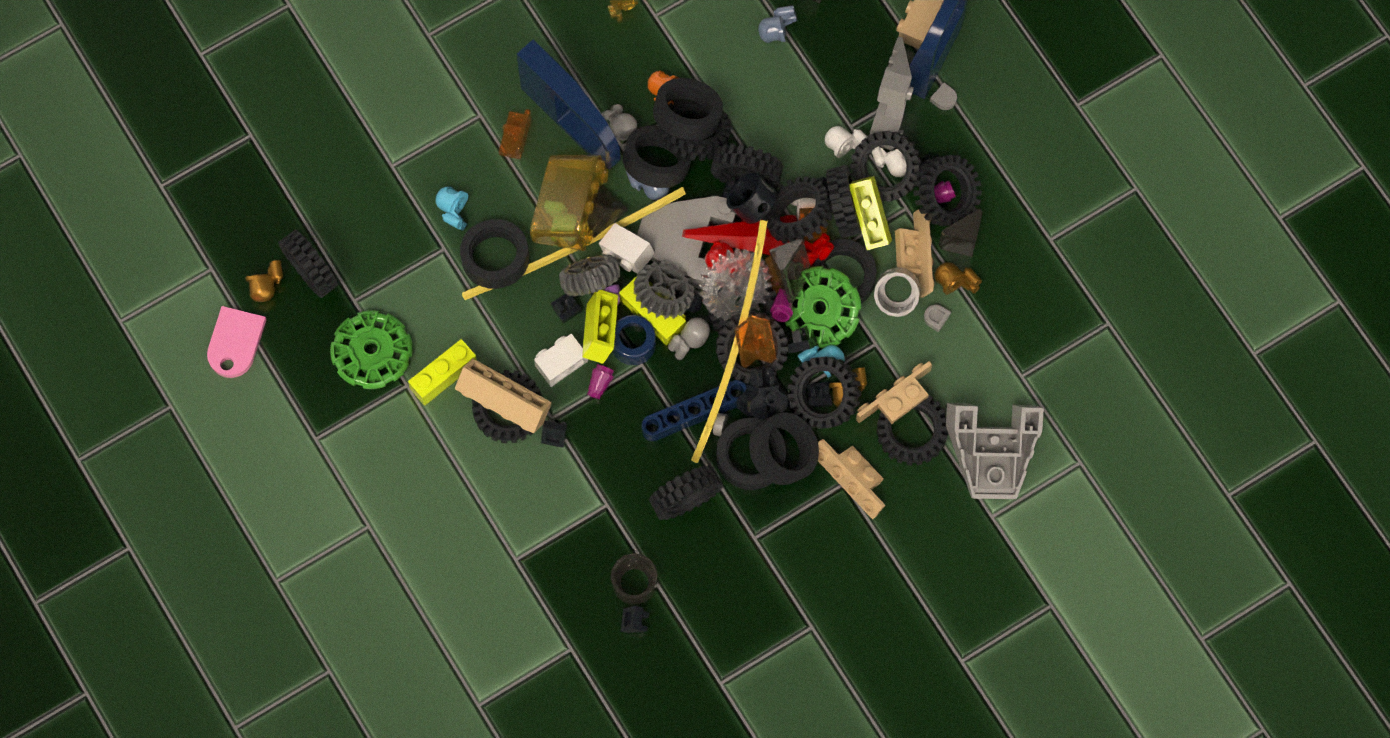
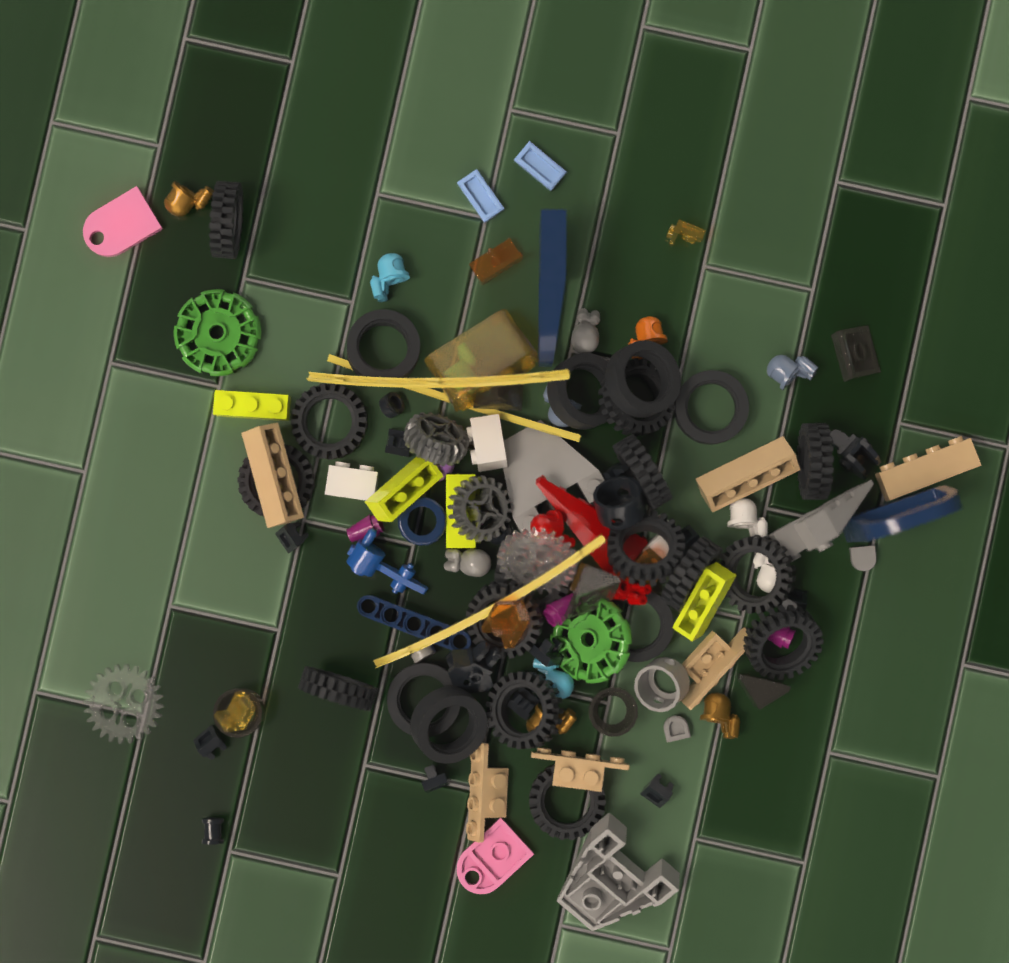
camera: 45 degrees right, 15 degrees up
none -> clear gear [83,664,164,744]
none -> black bush [202,817,224,845]
none -> clear yellow bracket [214,691,256,732]
none -> black tyre [291,383,368,460]
none -> light yellow piece [306,369,570,388]
none -> blue piece [346,528,428,595]
none -> black tile [379,392,405,418]
none -> black tile [421,765,450,793]
none -> light blue tile [457,169,504,223]
none -> bright pink tile [457,818,534,894]
none -> light blue tile [514,141,567,191]
none -> clear smoke piece [588,686,638,737]
none -> black tile [640,773,674,808]
none -> black tyre [674,370,749,445]
none -> tan brick [696,436,800,513]
none -> black tyre [797,423,833,500]
none -> black hinge [830,429,881,480]

